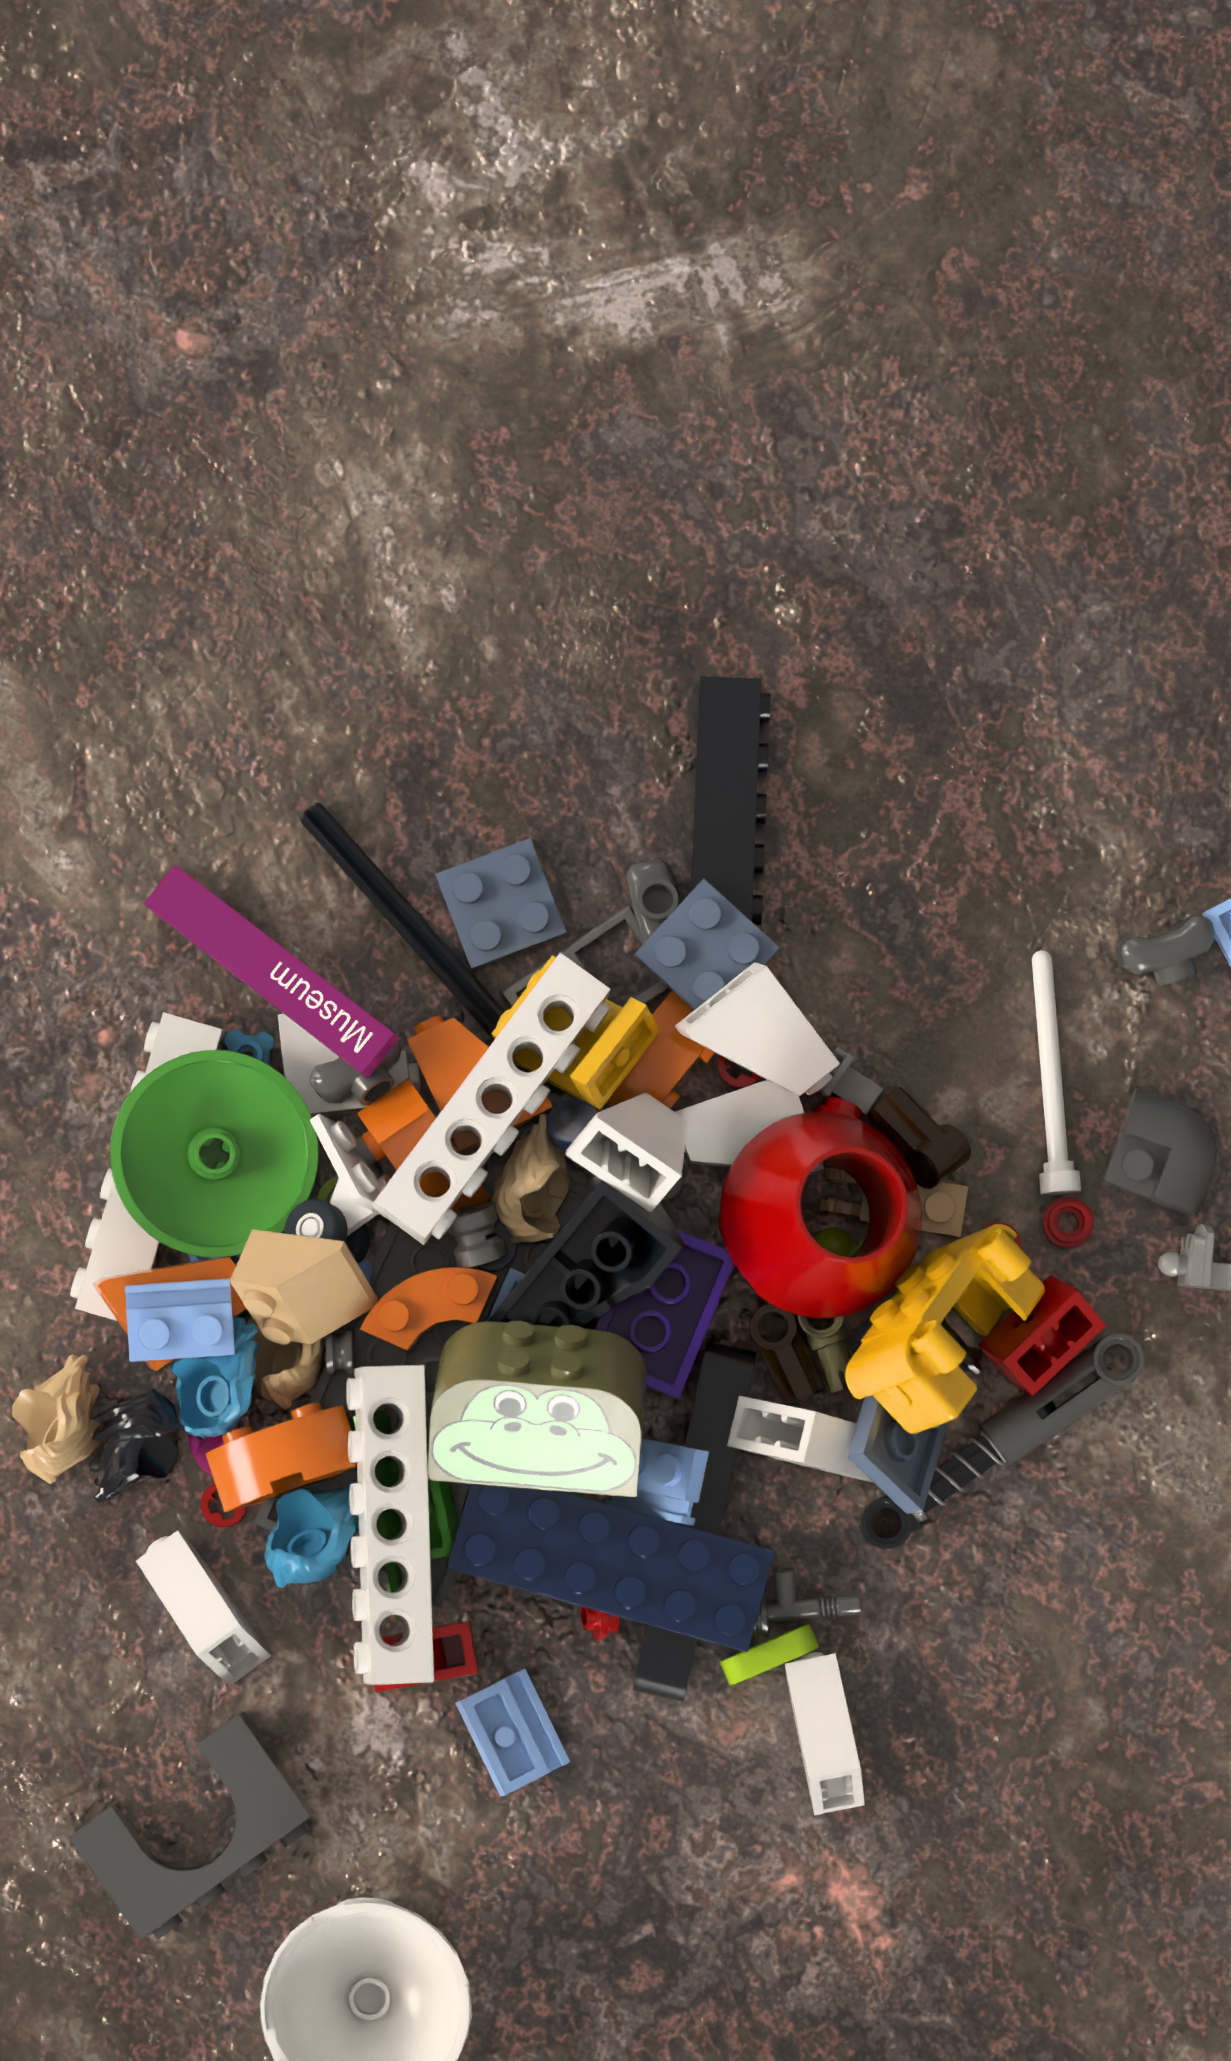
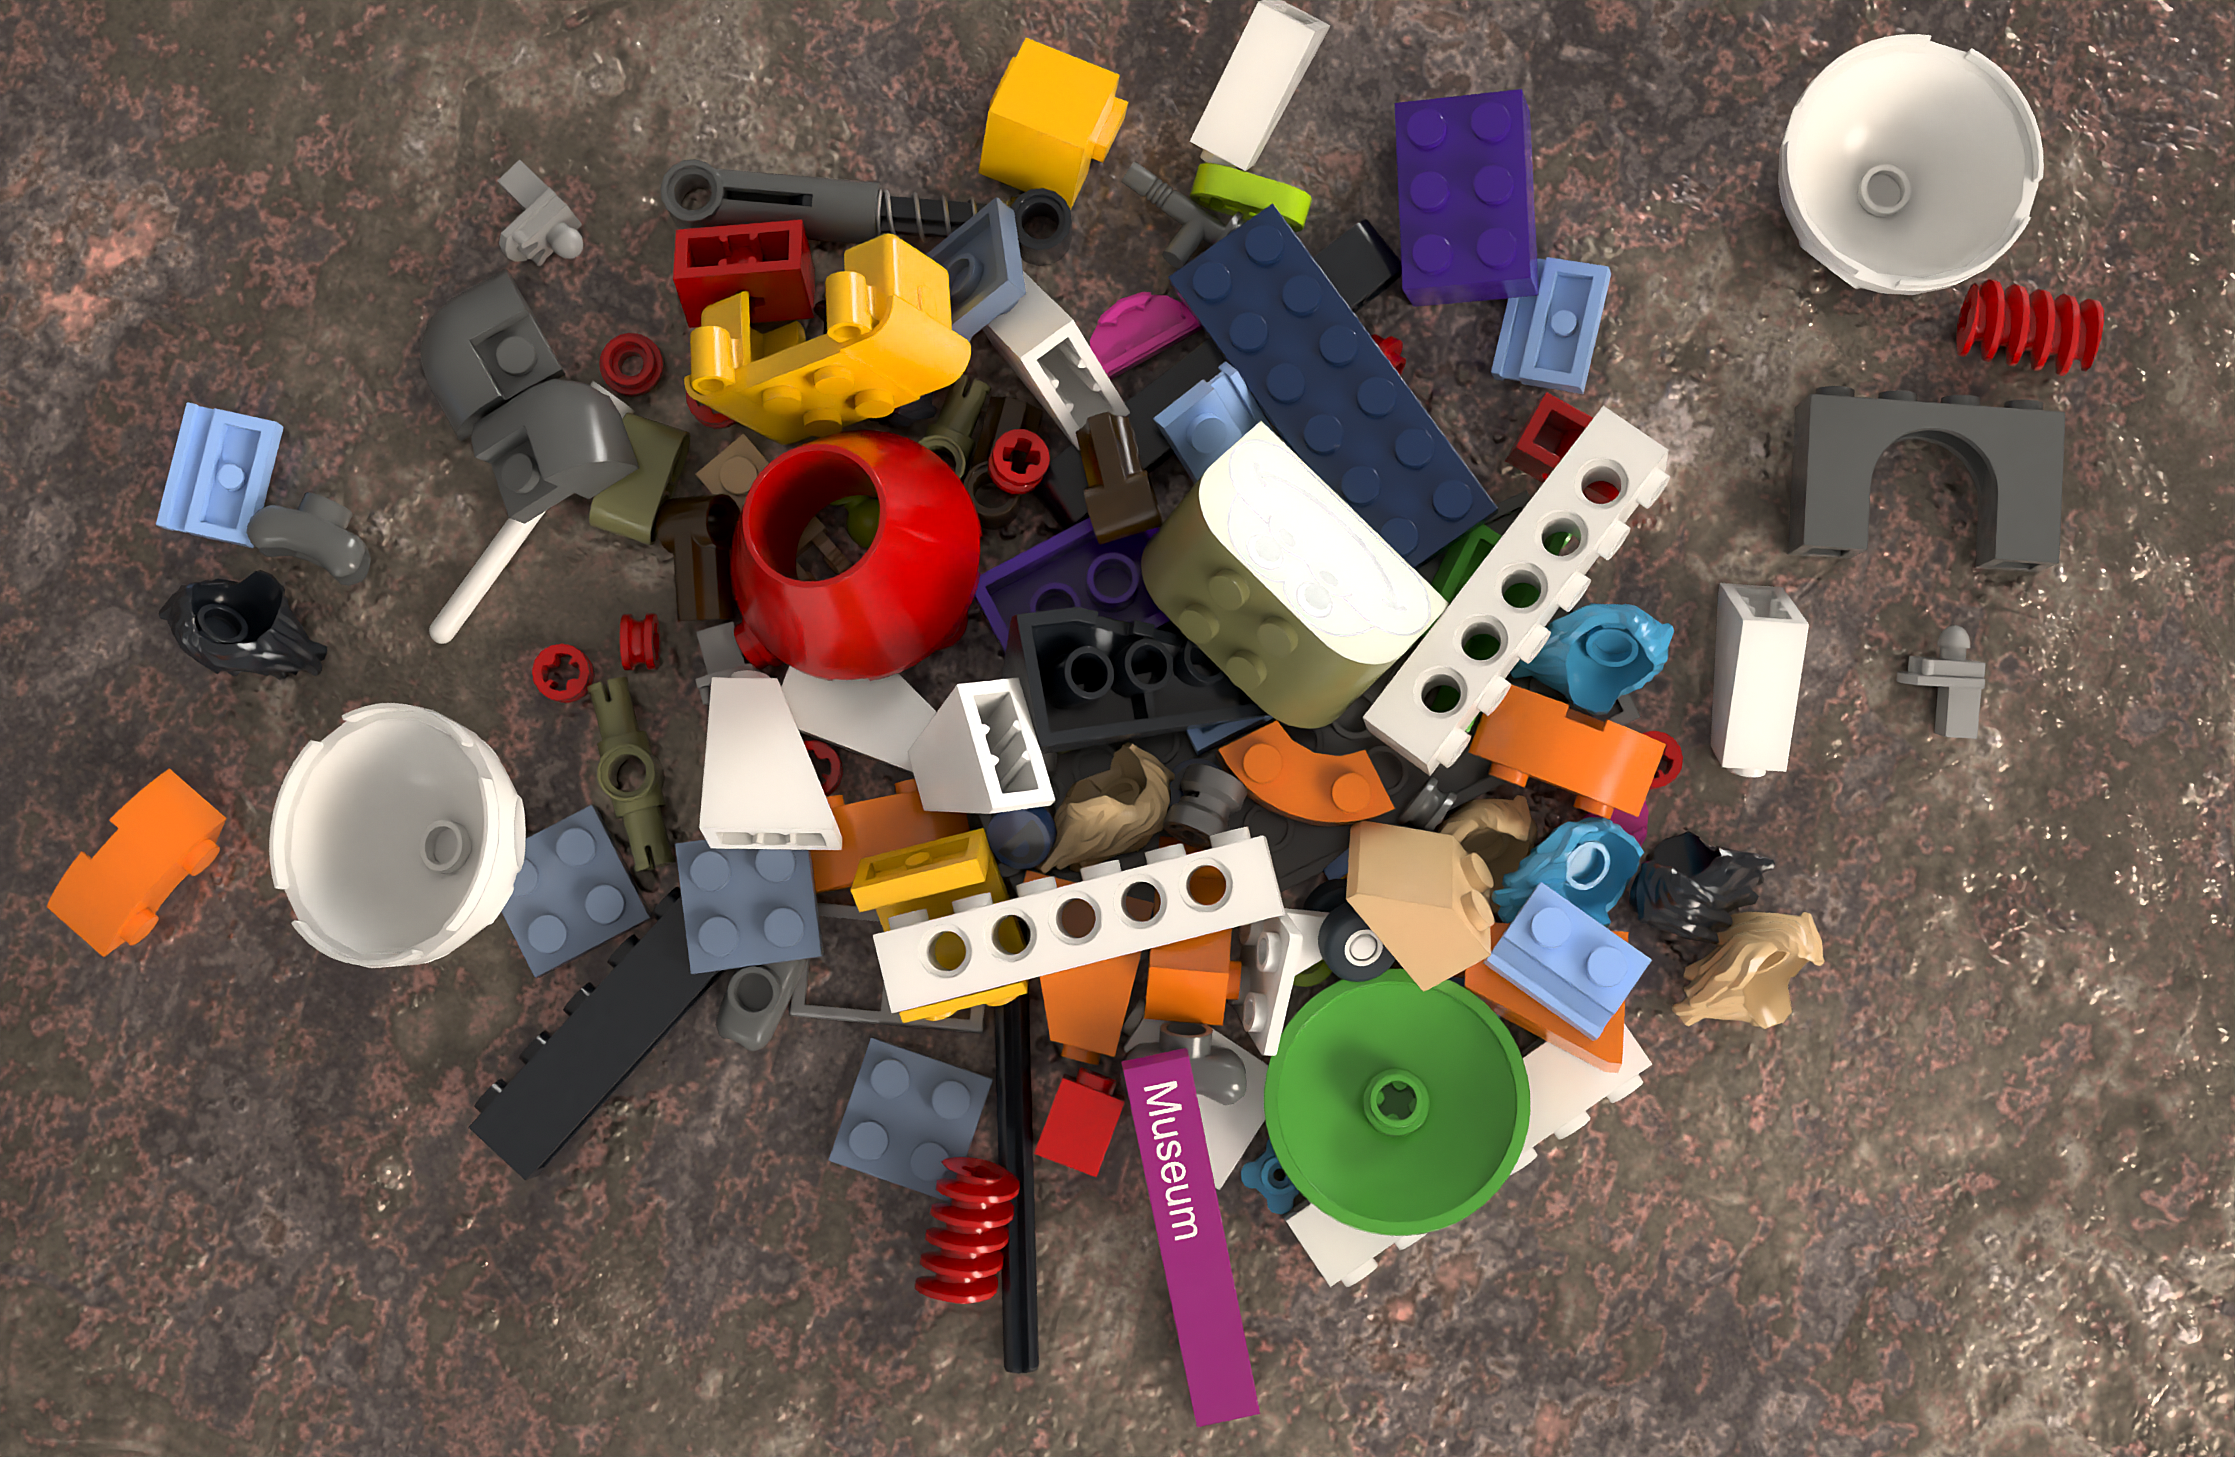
camera: 145 degrees left, 0 degrees up
none -> orange brick [46,768,227,957]
none -> black hair [159,570,327,680]
none -> white rock [269,703,526,968]
none -> dark grey brick [471,379,639,524]
none -> sand blue plate [501,805,654,978]
none -> red bush [532,643,595,703]
none -> olive pin [587,677,676,873]
none -> olive beam [589,413,691,545]
none -> red bush [620,613,661,671]
none -> red piece [914,1157,1020,1304]
none -> yellow plate [978,38,1128,210]
none -> red bush [987,429,1050,494]
none -> red brick [1034,1067,1125,1178]
none -> dark brown piece [1076,411,1163,545]
none -> dark pink plate [1090,292,1202,380]
none -> dark purple brick [1394,89,1539,307]
none -> light grey piece [1896,625,1986,739]
none -> red piece [1956,279,2104,376]

